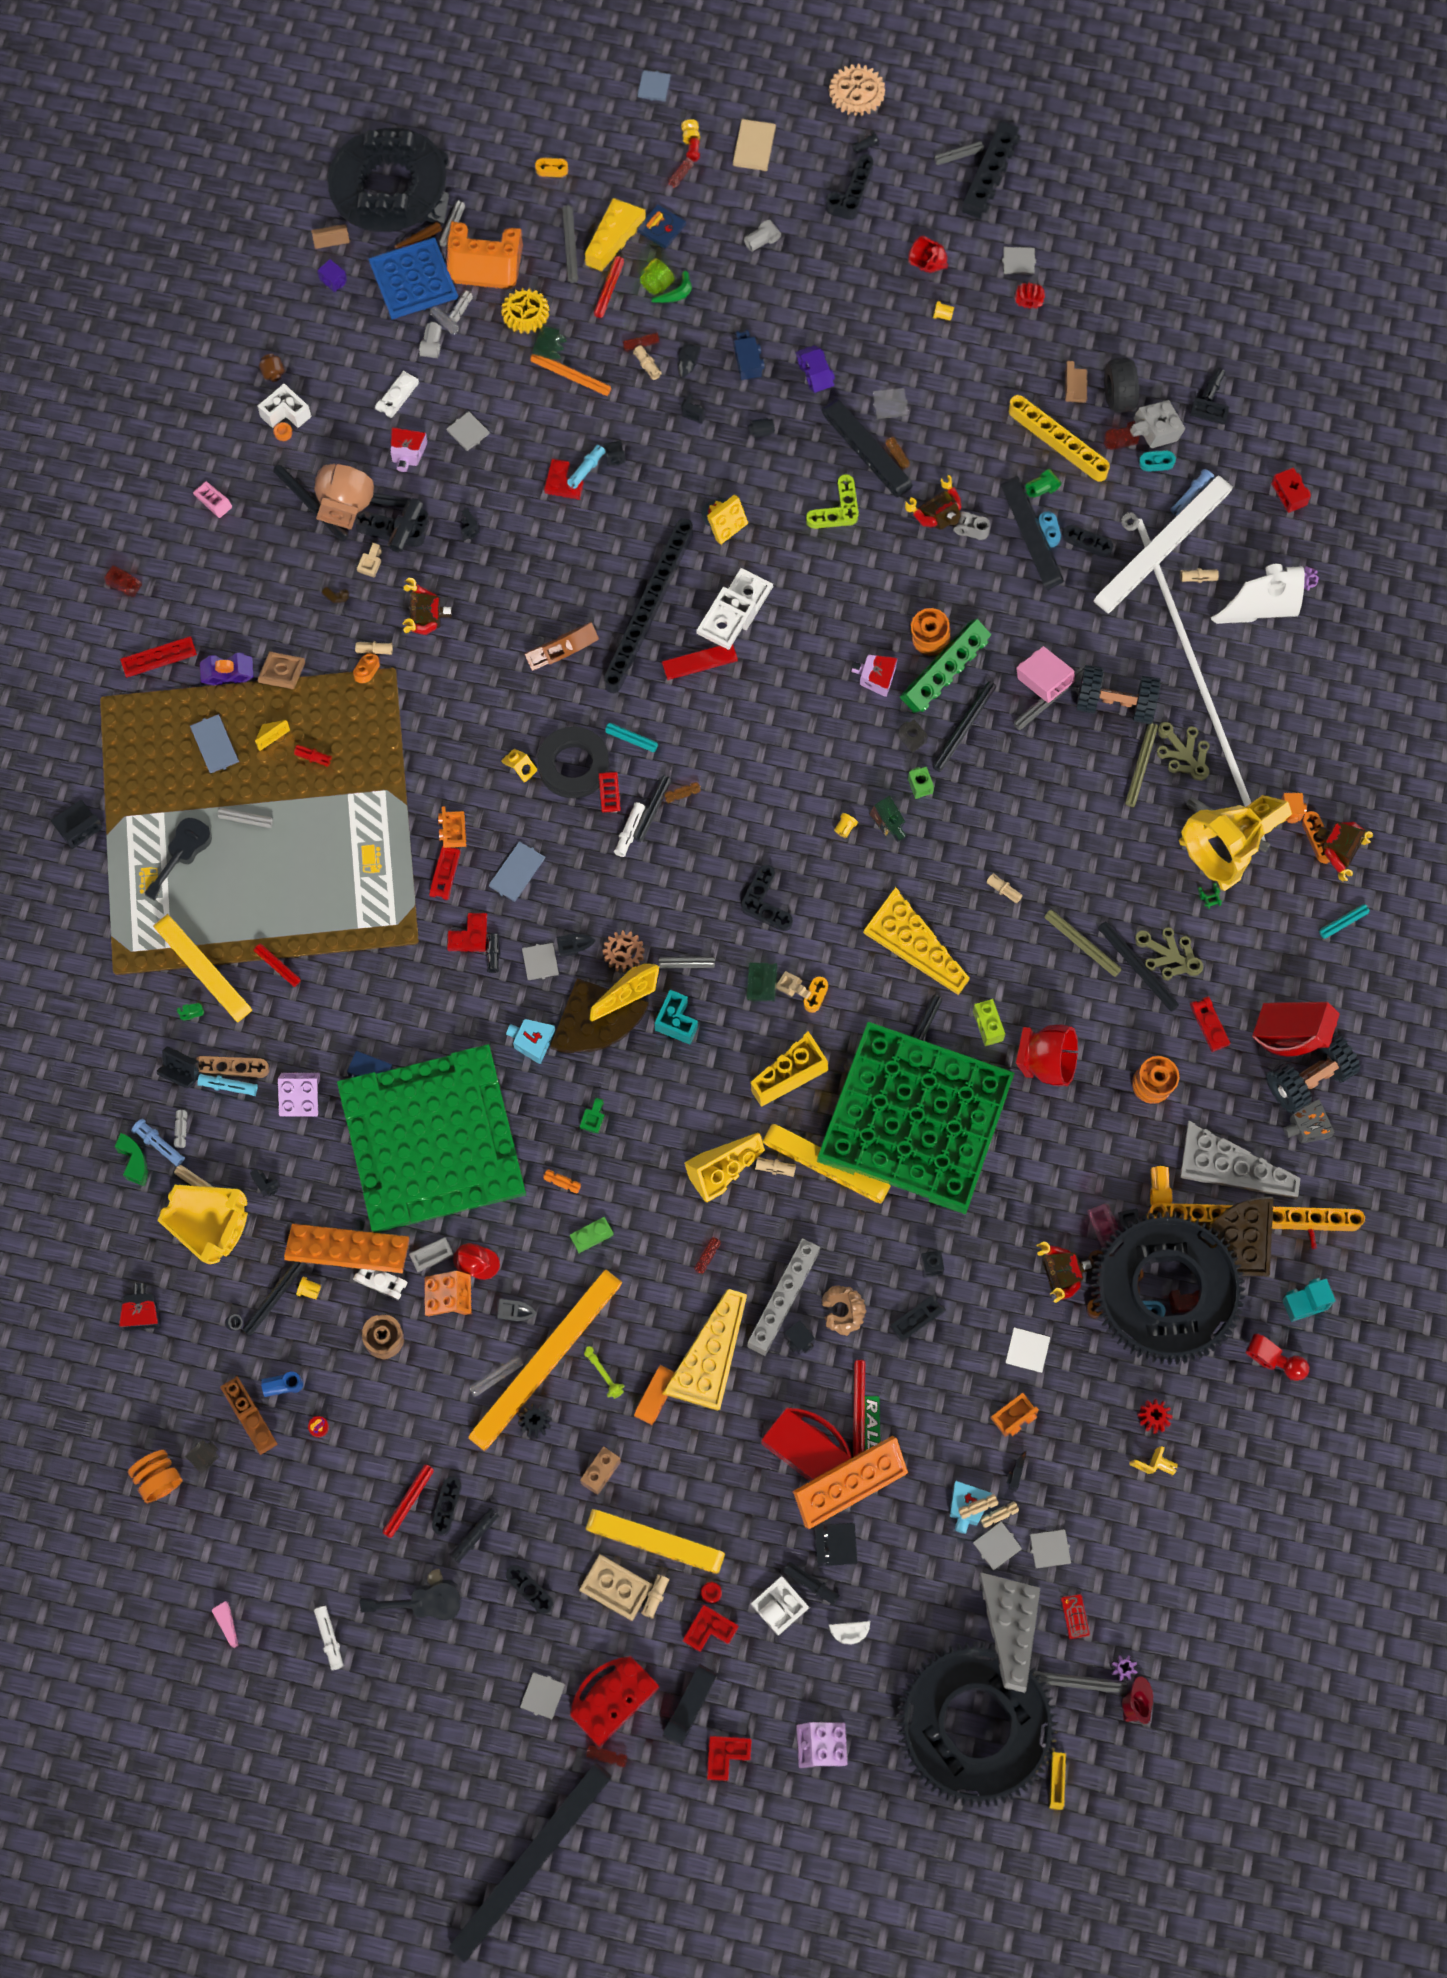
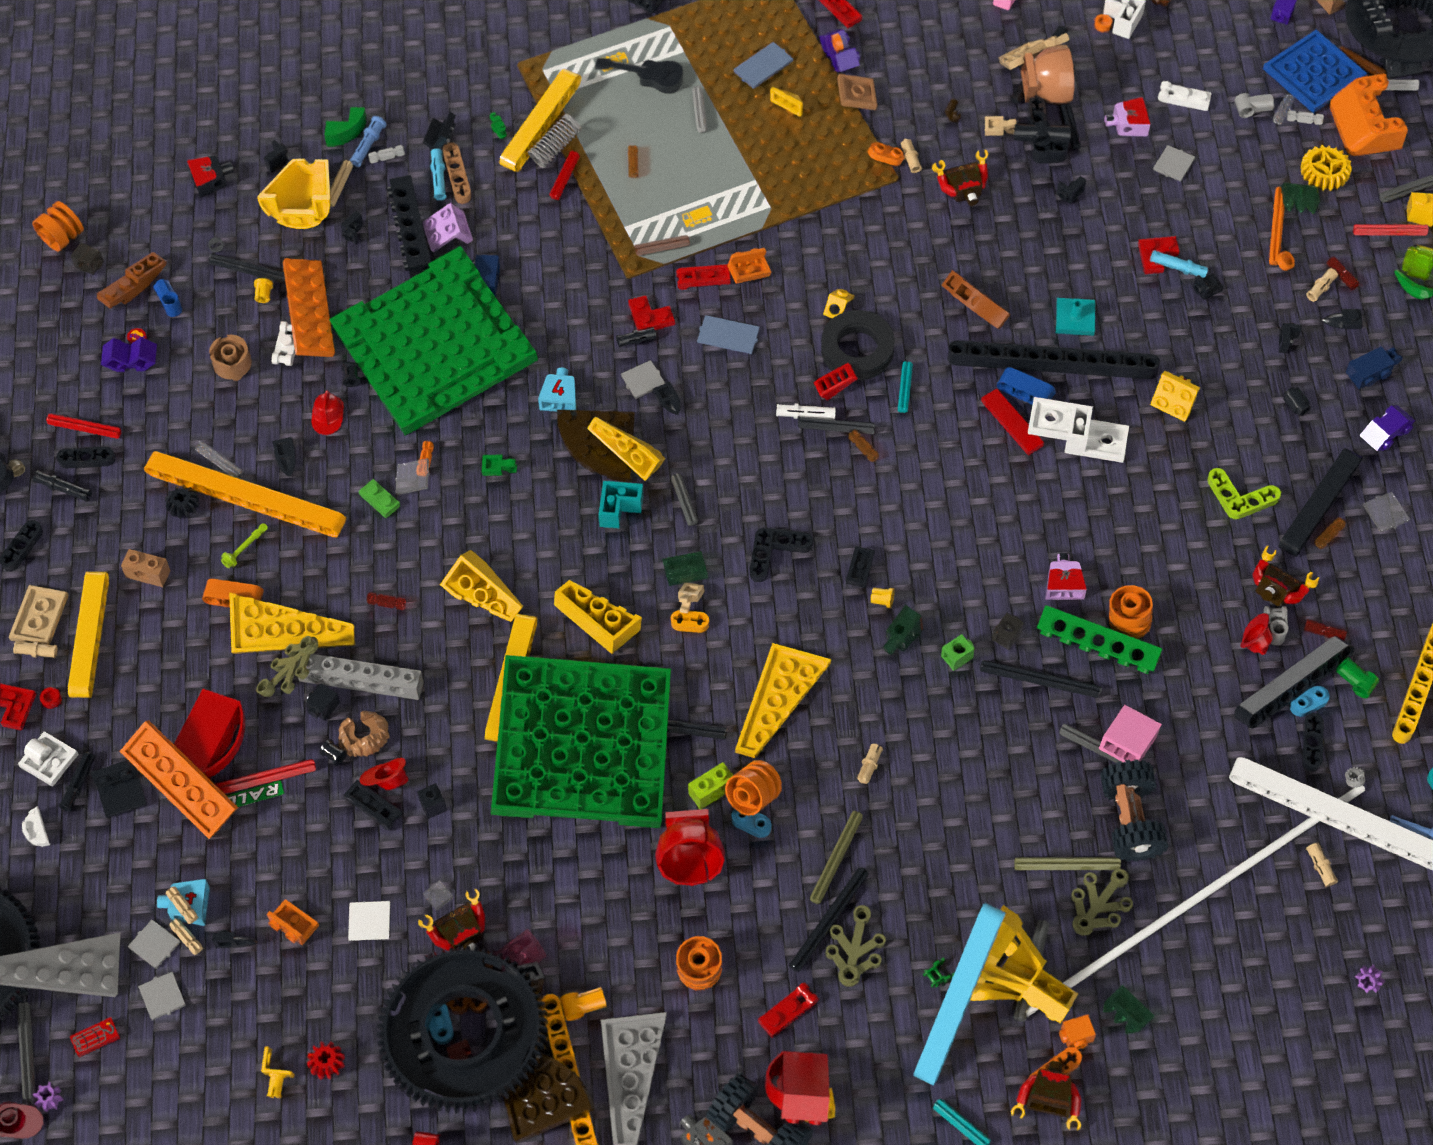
camera: 75 degrees right, 10 degrees down
red axle [294,745,332,767] -> none
light grey tile [409,1237,454,1272] -> none
orange bracket [425,1271,471,1316] -> none
nougat gear [603,931,645,973] -> none
tan pin [755,1157,796,1177] -> none
white panel [1211,564,1305,624] -> none
none -> dark purple brick [101,337,157,372]
none -> olive plant [256,636,318,697]
none -> black bracket [264,140,288,173]
none -> black bush [319,739,347,766]
none -> black bush [341,361,360,387]
none -> red piece [359,758,408,790]
none -> black brick [387,175,431,278]
none -> clear piece [395,458,430,495]
none -> clear tile [423,880,453,911]
none -> light grey piece [528,114,582,168]
none -> clear orange axle [628,145,638,178]
none -> reddish brown axle [634,235,690,256]
none -> orange wheel [725,760,782,816]
none -> dark azure plate [732,809,771,838]
none -> black plate [846,546,875,588]
none -> medium azure beam [913,903,1006,1086]
none -> blue beam [997,368,1056,405]
none -> tan wing [998,33,1069,70]
none -> teal tile [1056,298,1095,336]
none -> clear green plate [1103,985,1154,1034]
none -> red piece [1240,613,1273,655]
none -> orange tile [1277,251,1295,271]
none -> clear red piece [1304,619,1347,641]

